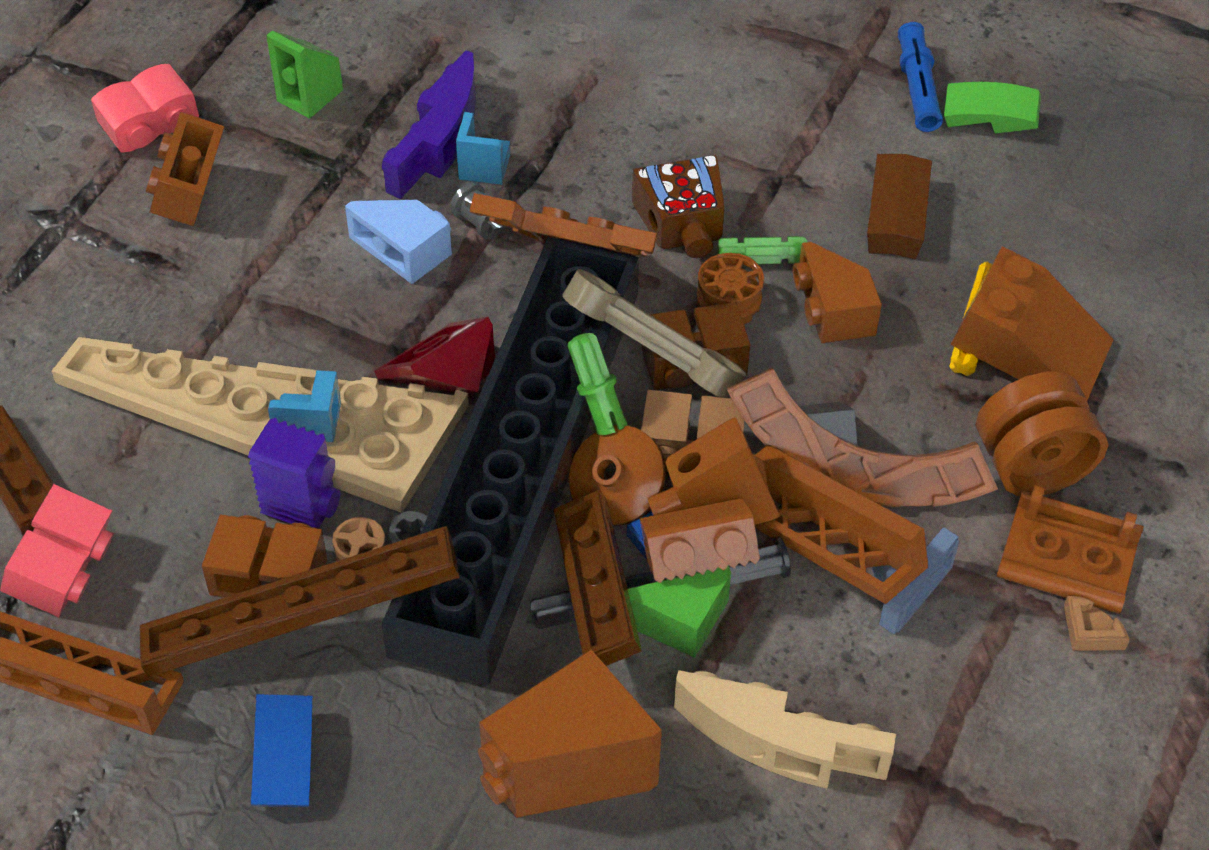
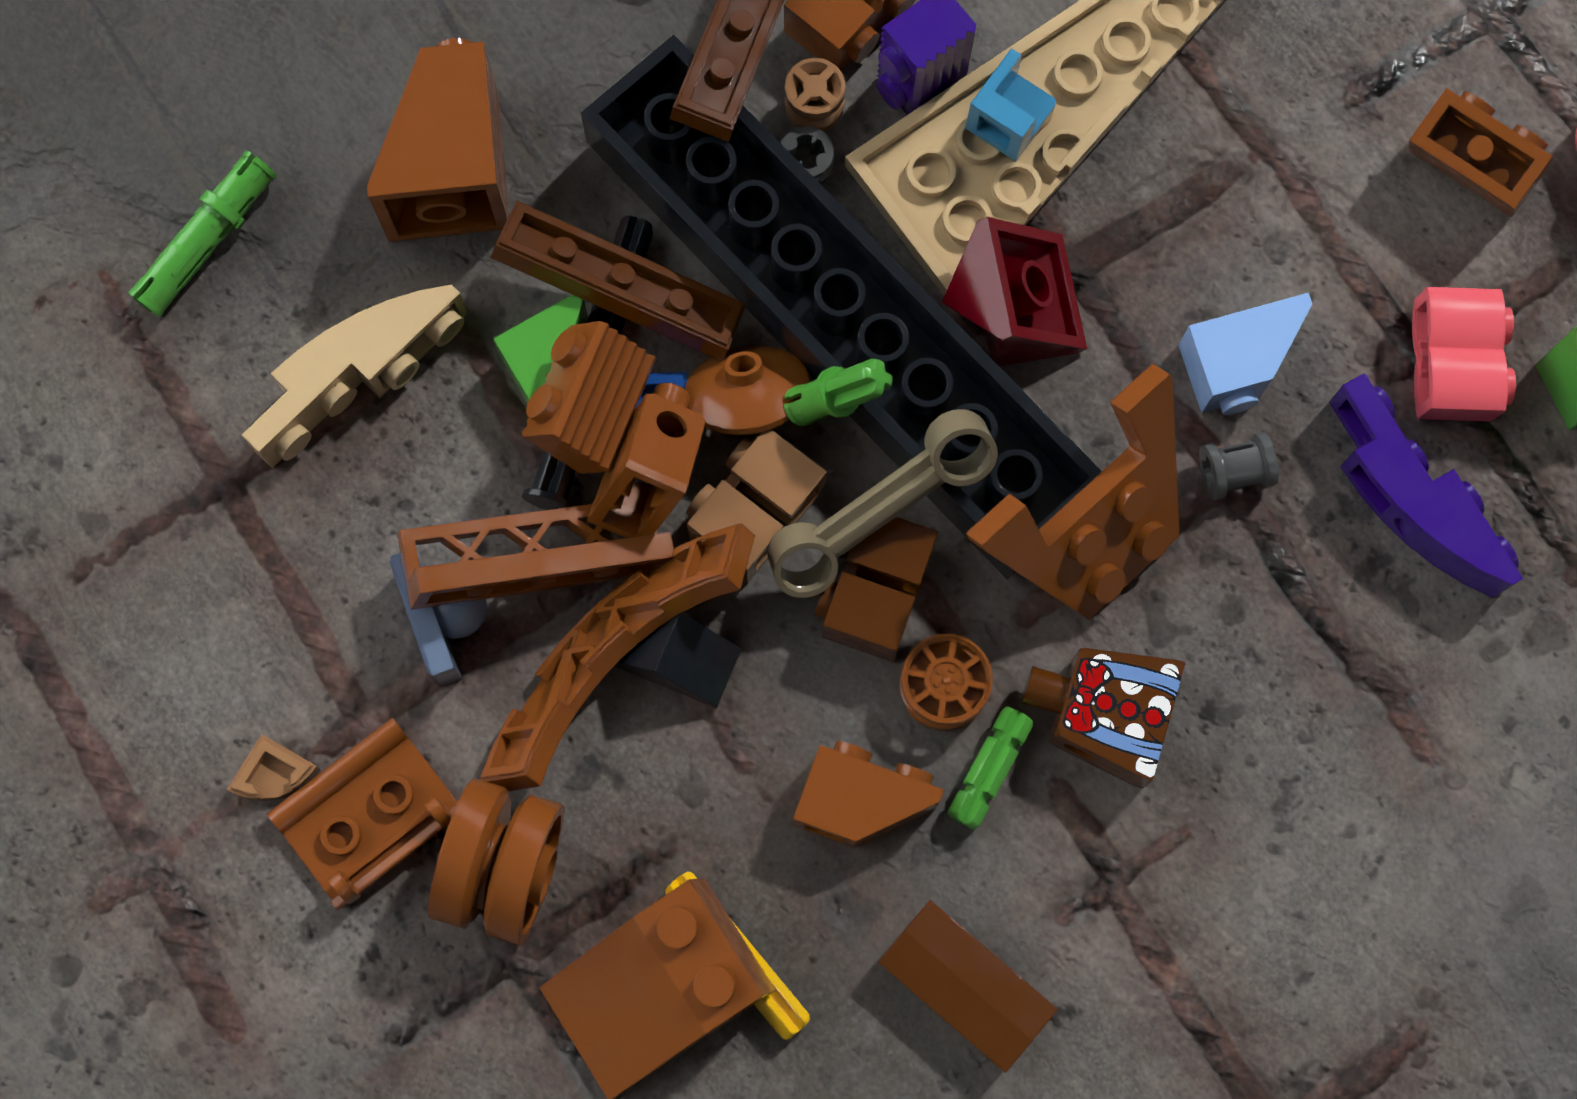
camera: 120 degrees right, 25 degrees up
dark azure panel [456,112,510,185] -> none
none -> coral brick [1412,287,1516,422]

